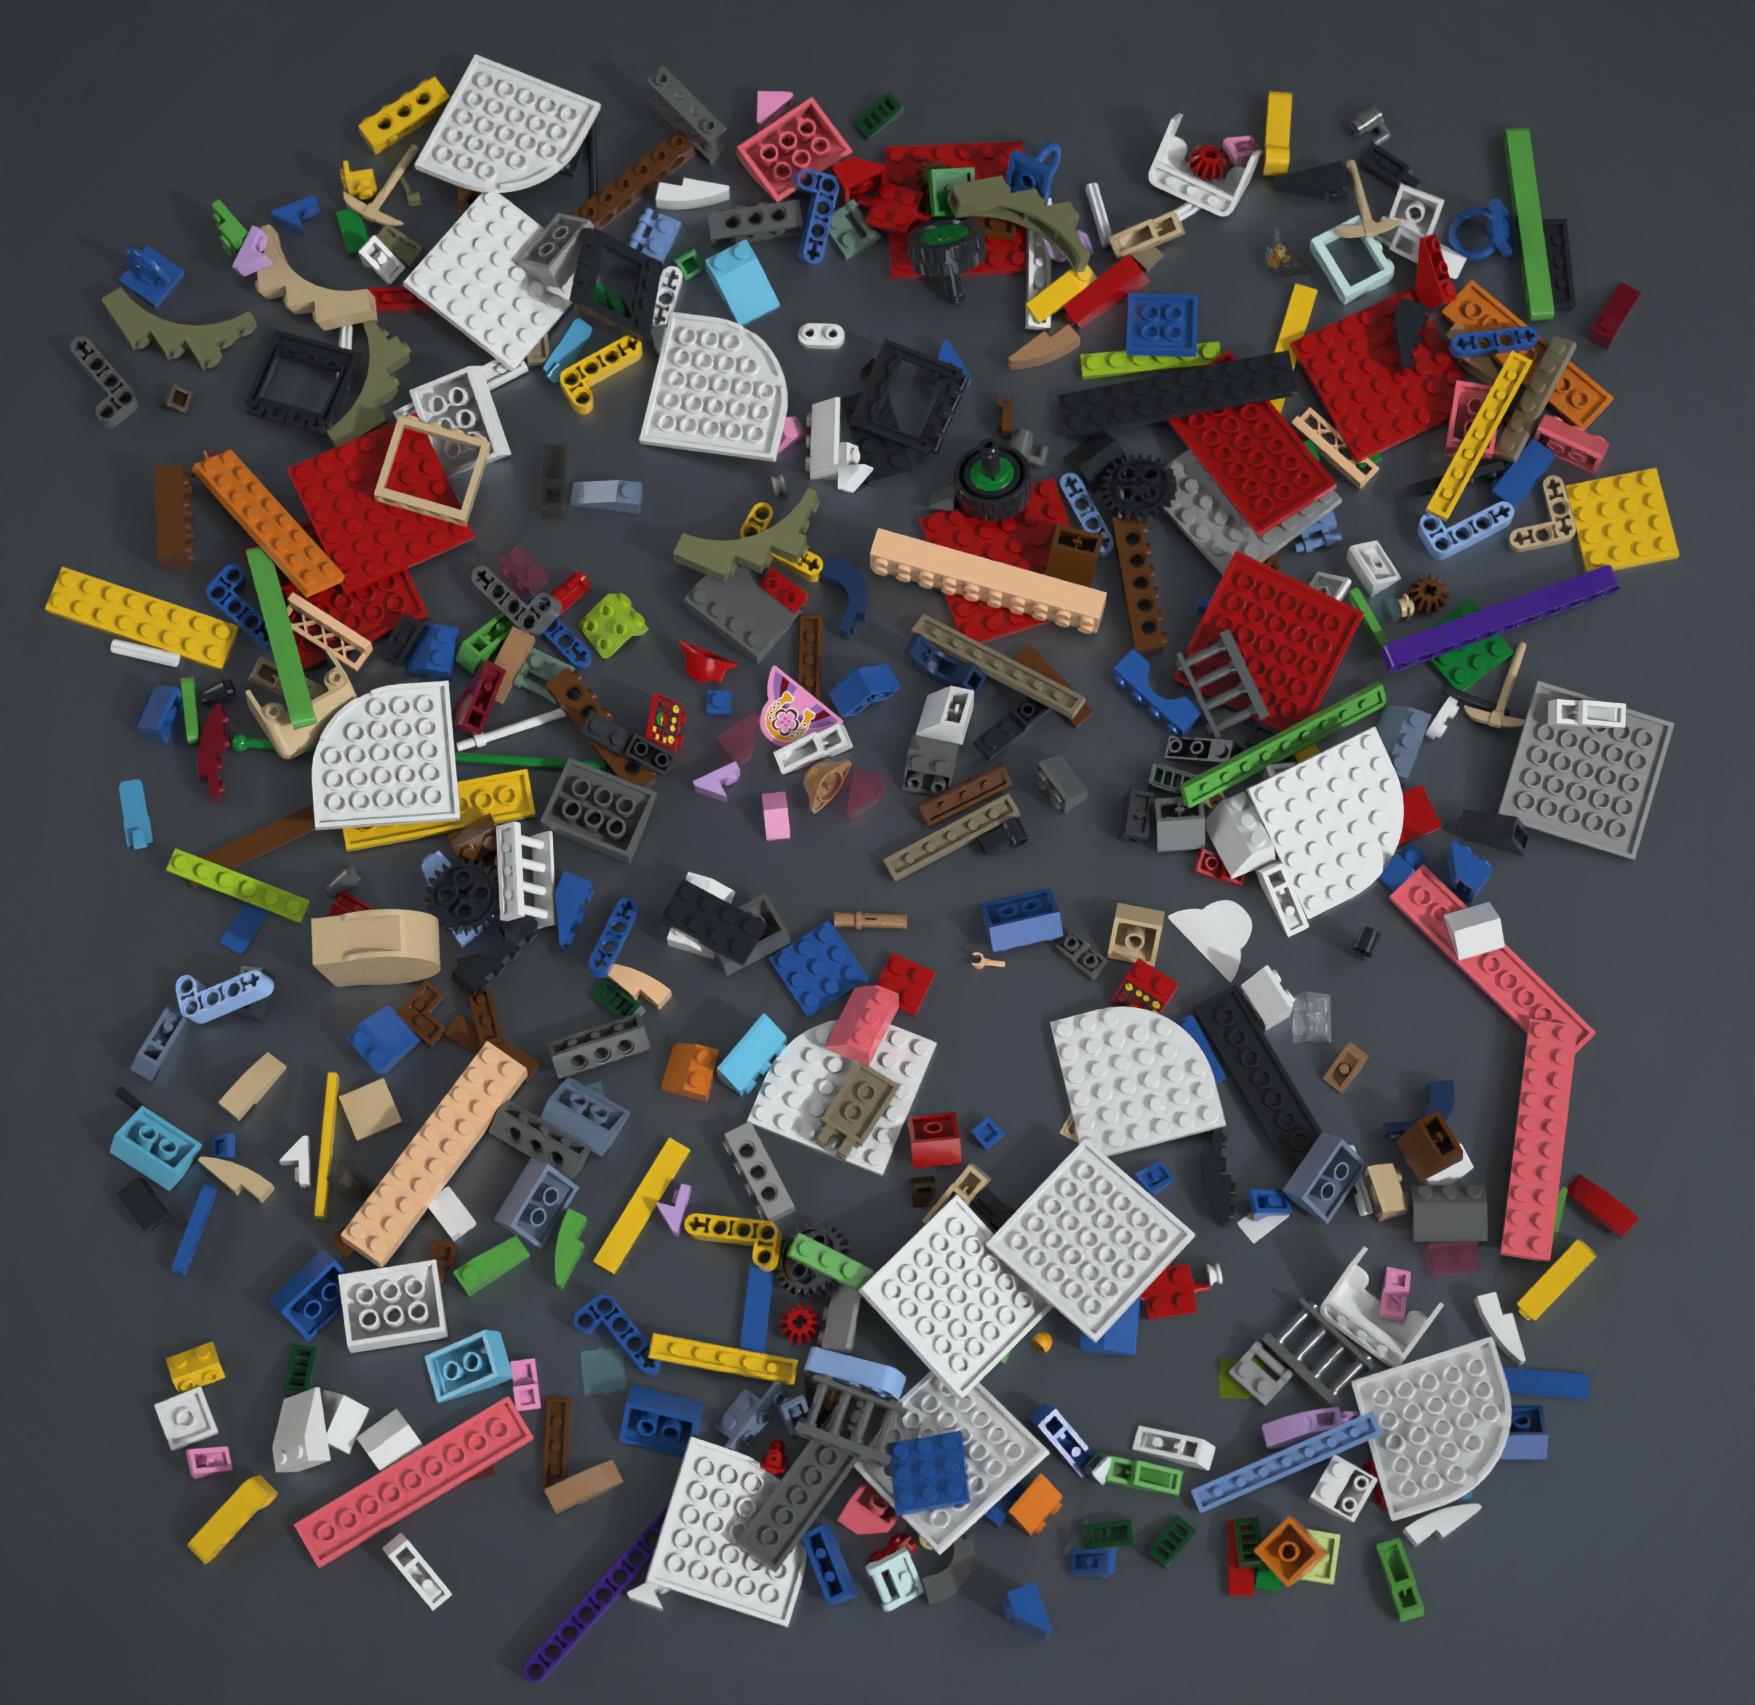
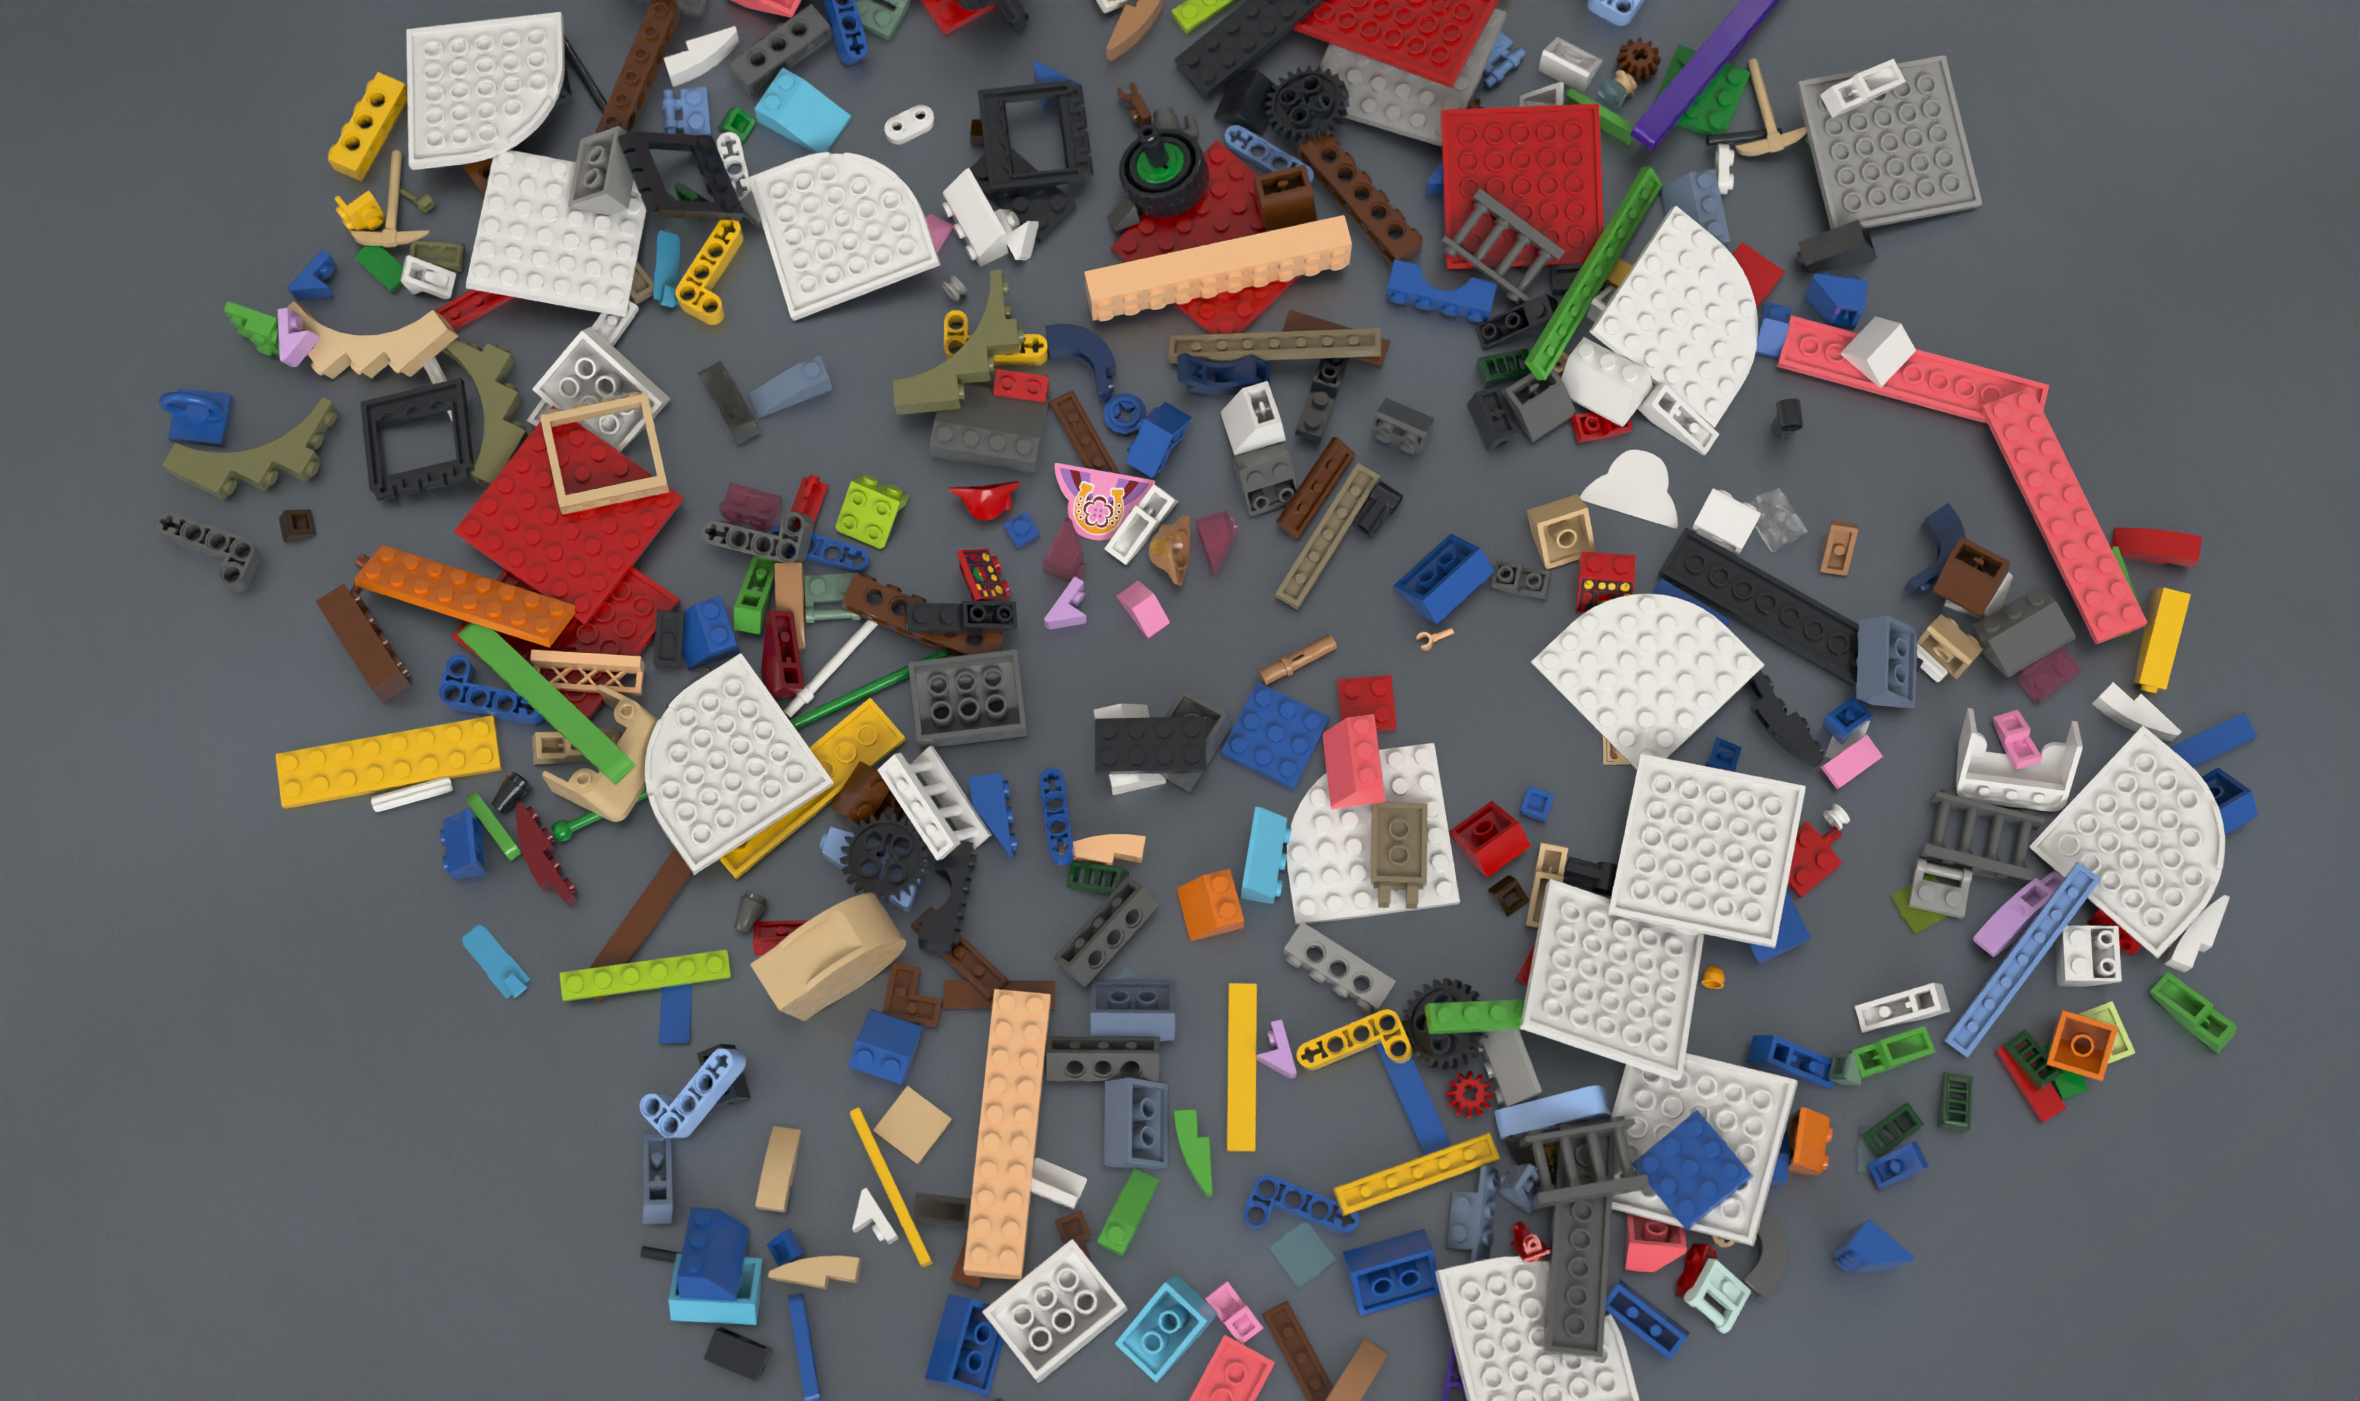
camera: 30 degrees left, 0 degrees up
none -> blue slope [677,1207,749,1301]
none -> blue gear [1104,393,1146,435]
none -> bright pink slope [1821,735,1883,789]

